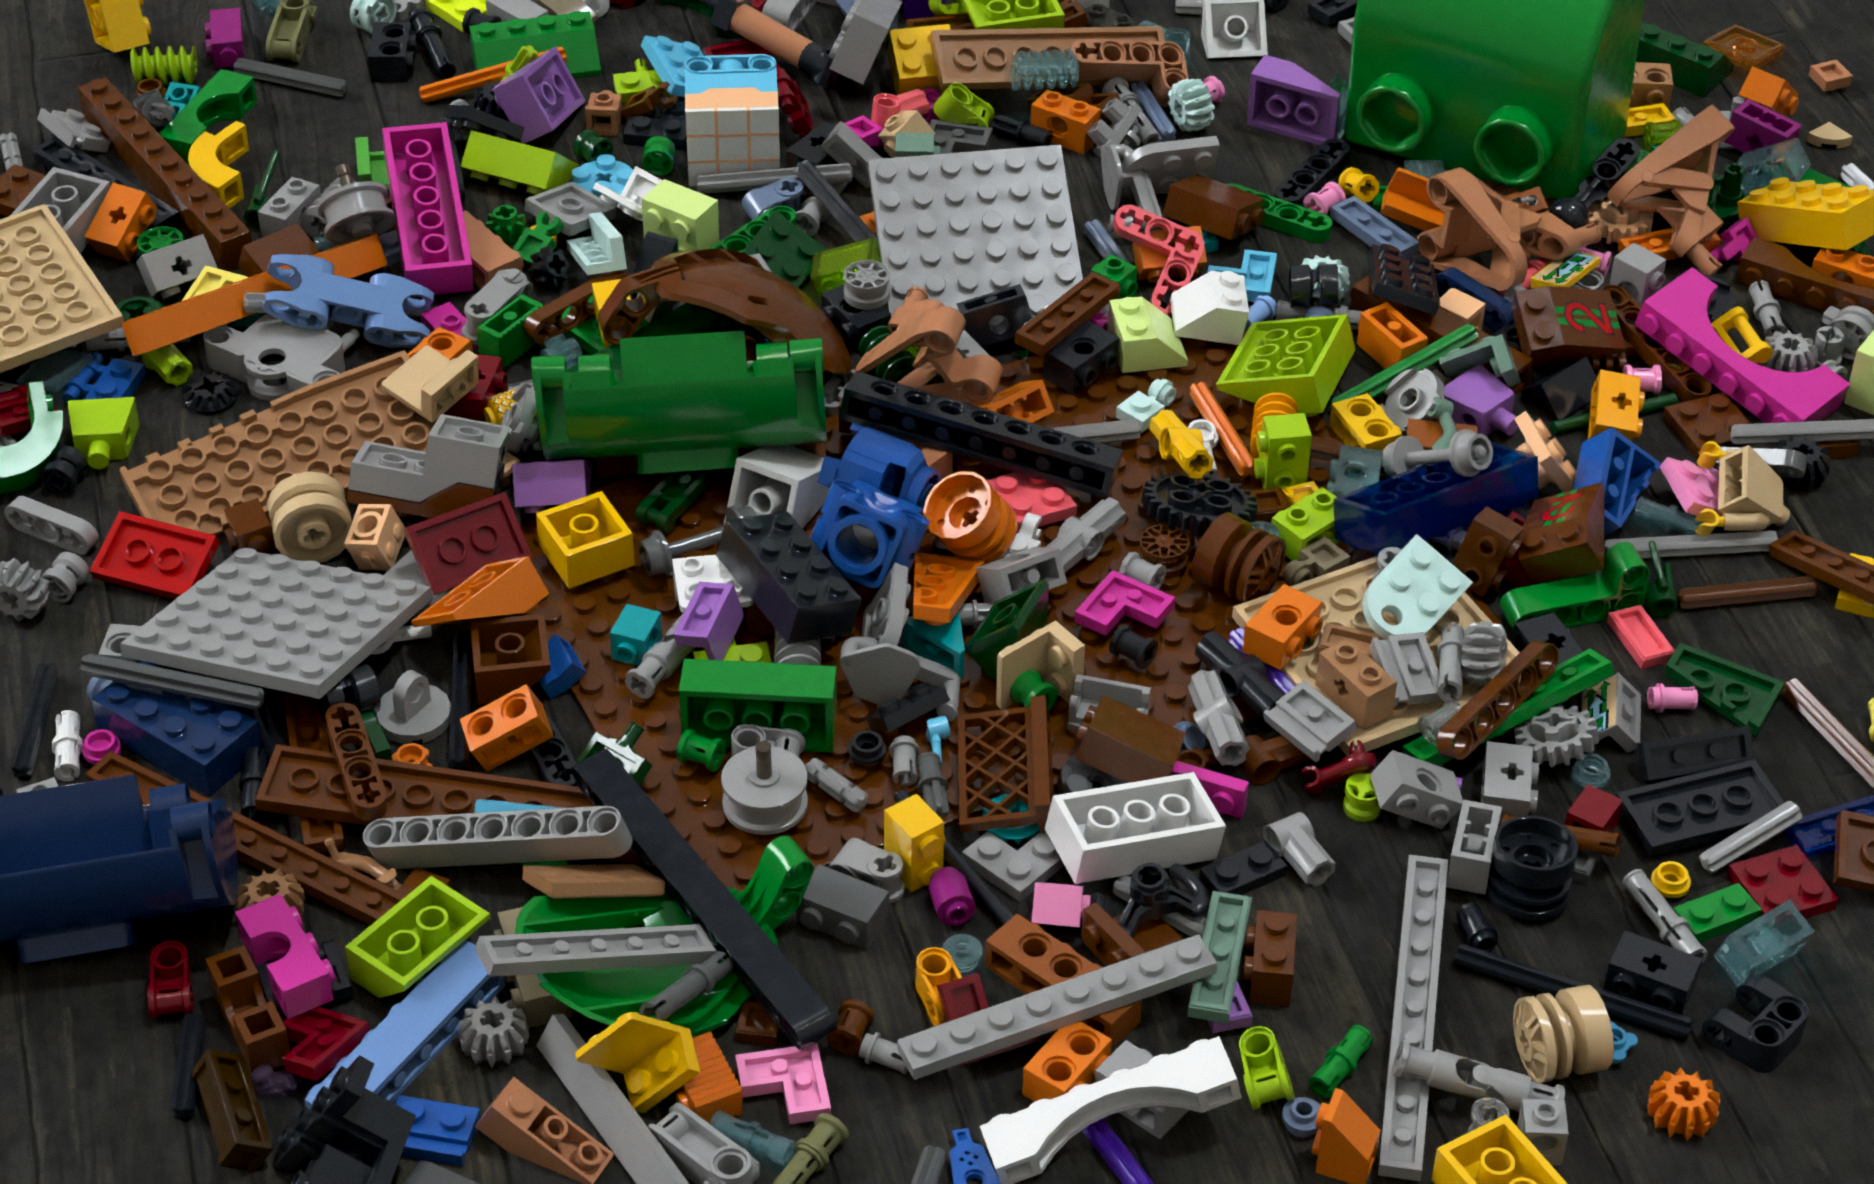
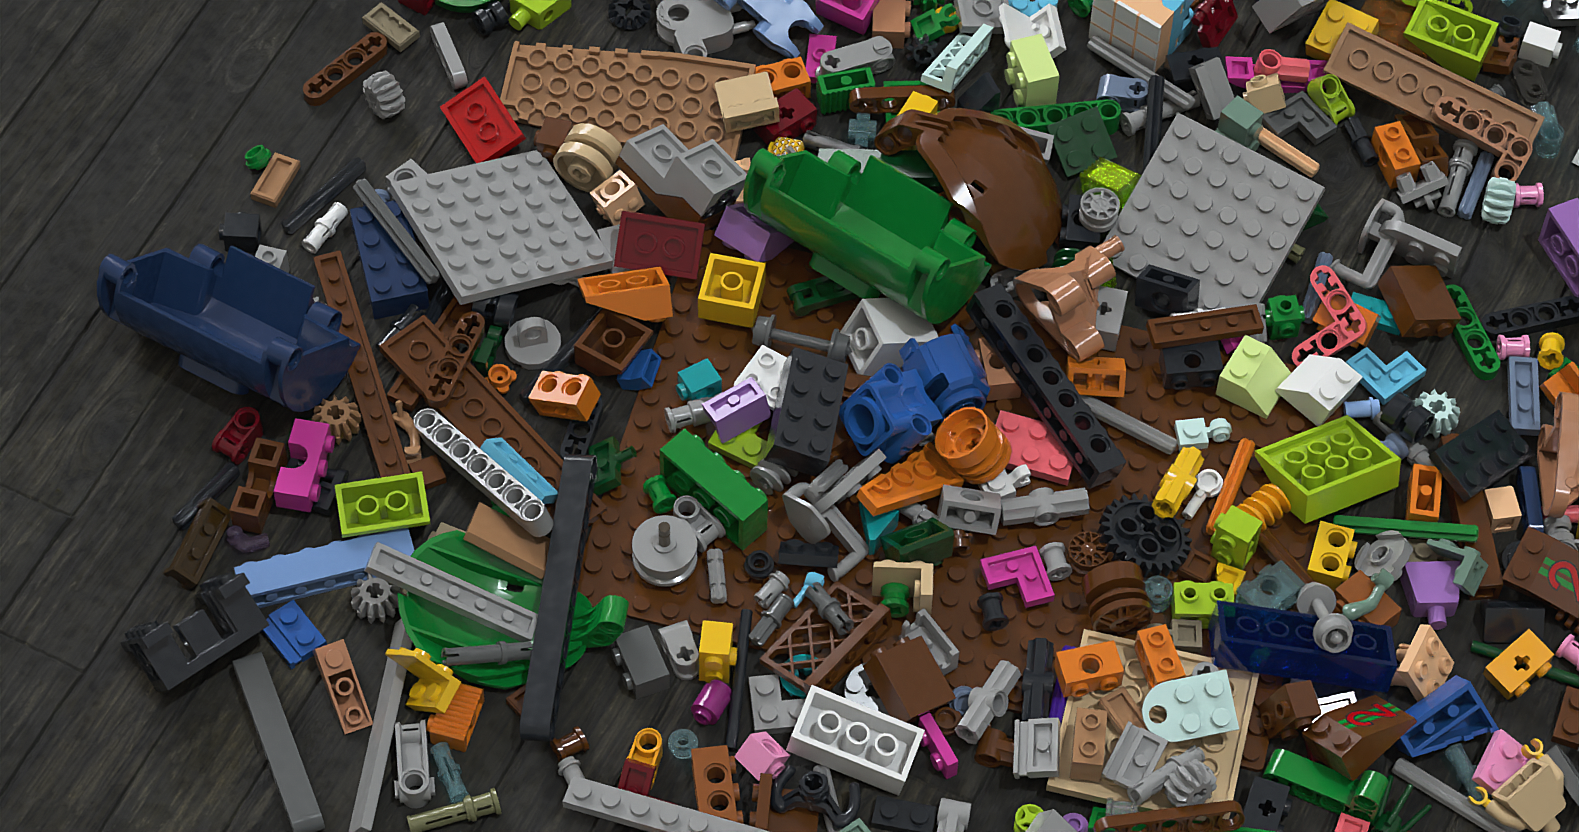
camera: 40 degrees right, 15 degrees up
light grey wheel [41,552,90,602] -> none
dark pink plate [82,729,122,764] -> none
dark red plate [282,1006,370,1081] -> none
bright pink plate [735,1043,831,1124] -> none
clear light blue piece [1010,49,1079,91] -> none
dark red piece [1302,740,1376,796] -> none
none -> dark grey pin [805,582,854,635]
none -> light grey axle [808,459,848,497]
none -> orange brick [1134,624,1186,690]

